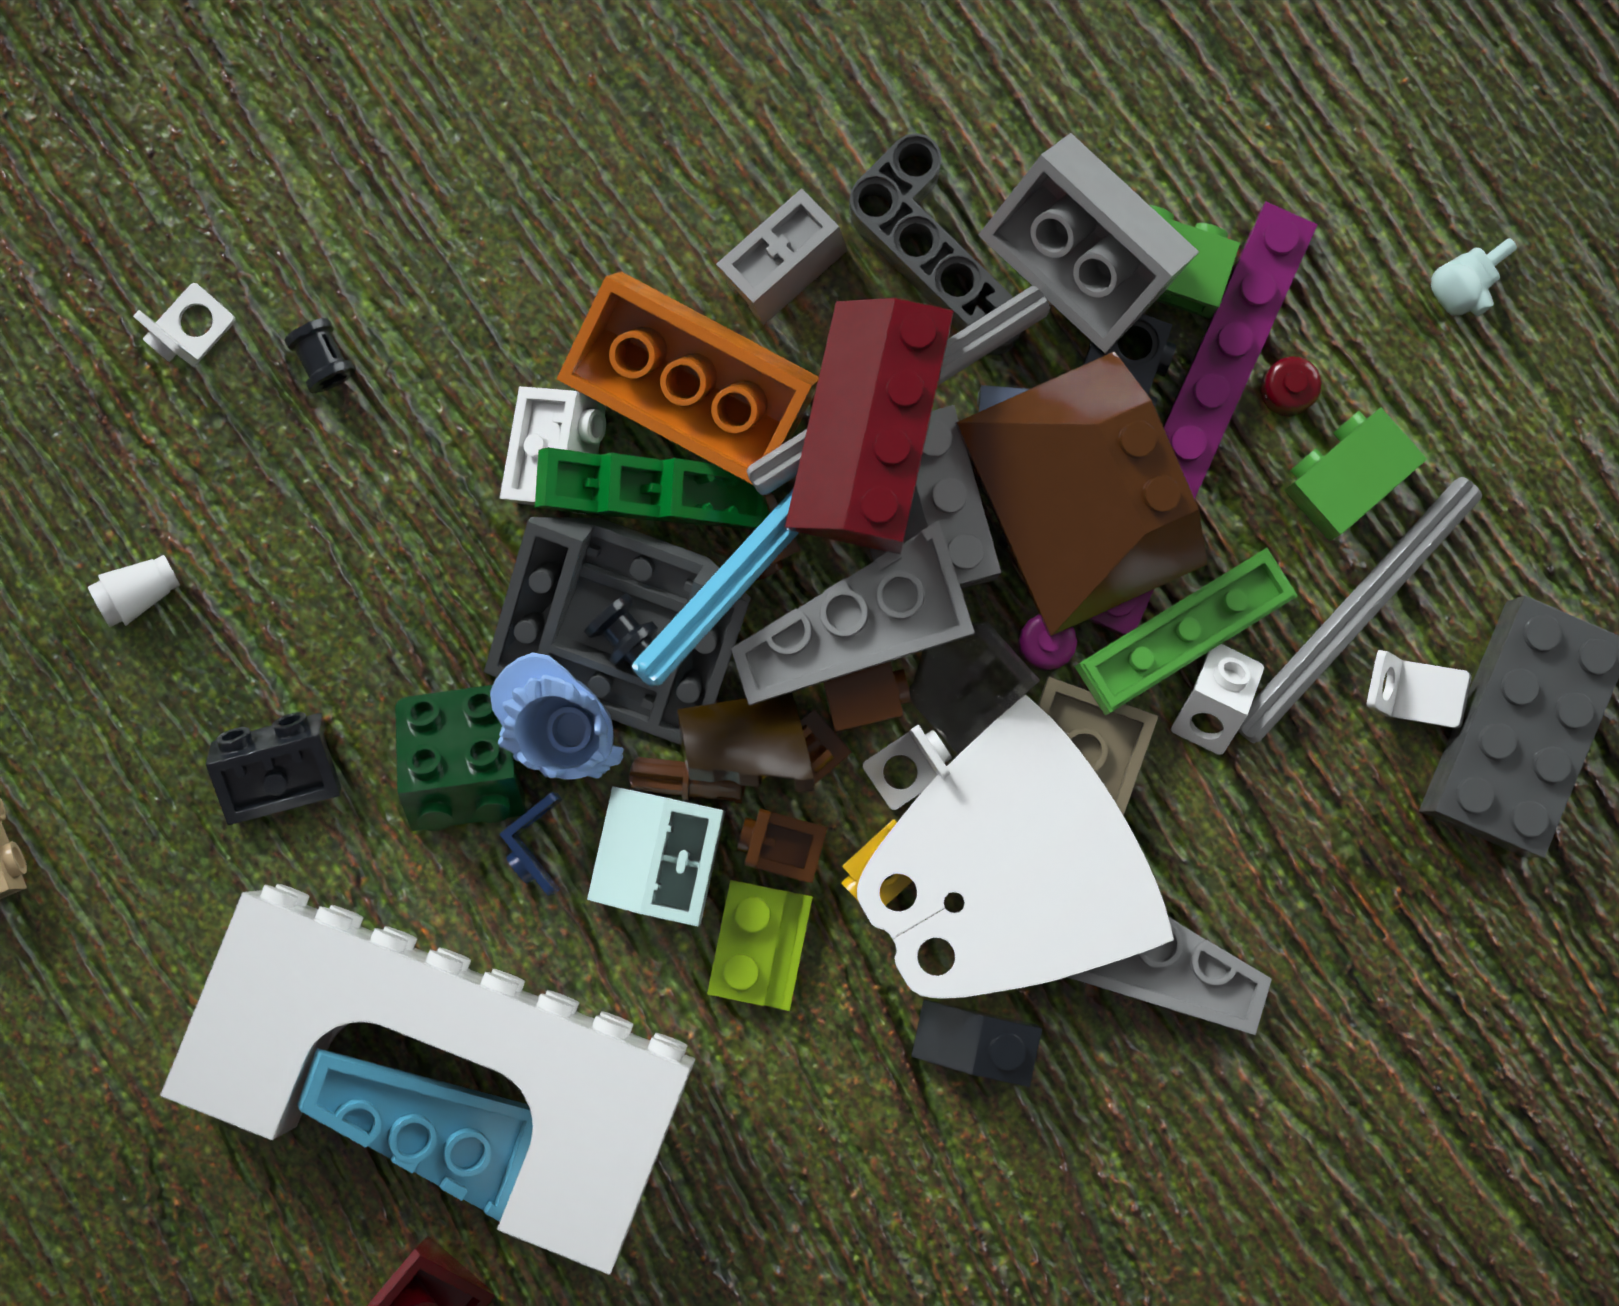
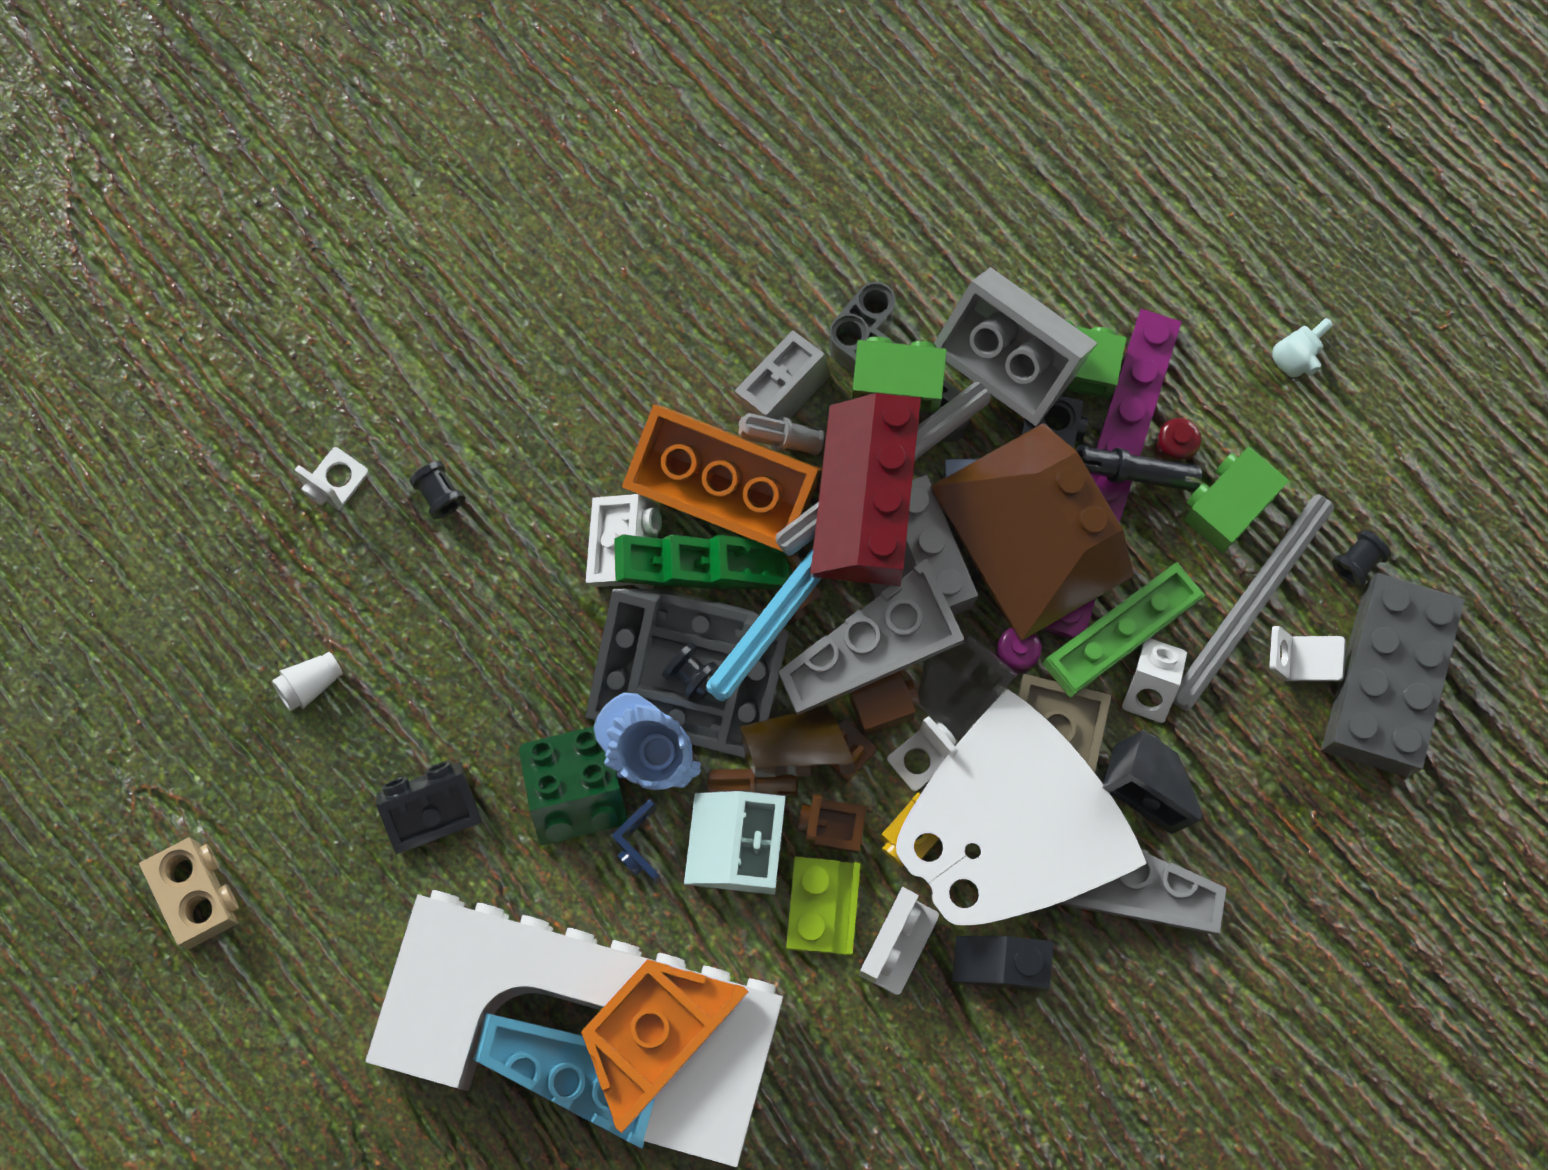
camera: 10 degrees left, 10 degrees down
none -> orange wing [581,959,749,1133]
none -> light grey axle [738,413,824,456]
none -> bright green brick [851,337,946,413]
none -> white bracket [858,887,939,995]
none -> black pin [1076,445,1202,492]
none -> black slope [1102,730,1203,834]
none -> black bush [1331,530,1392,588]

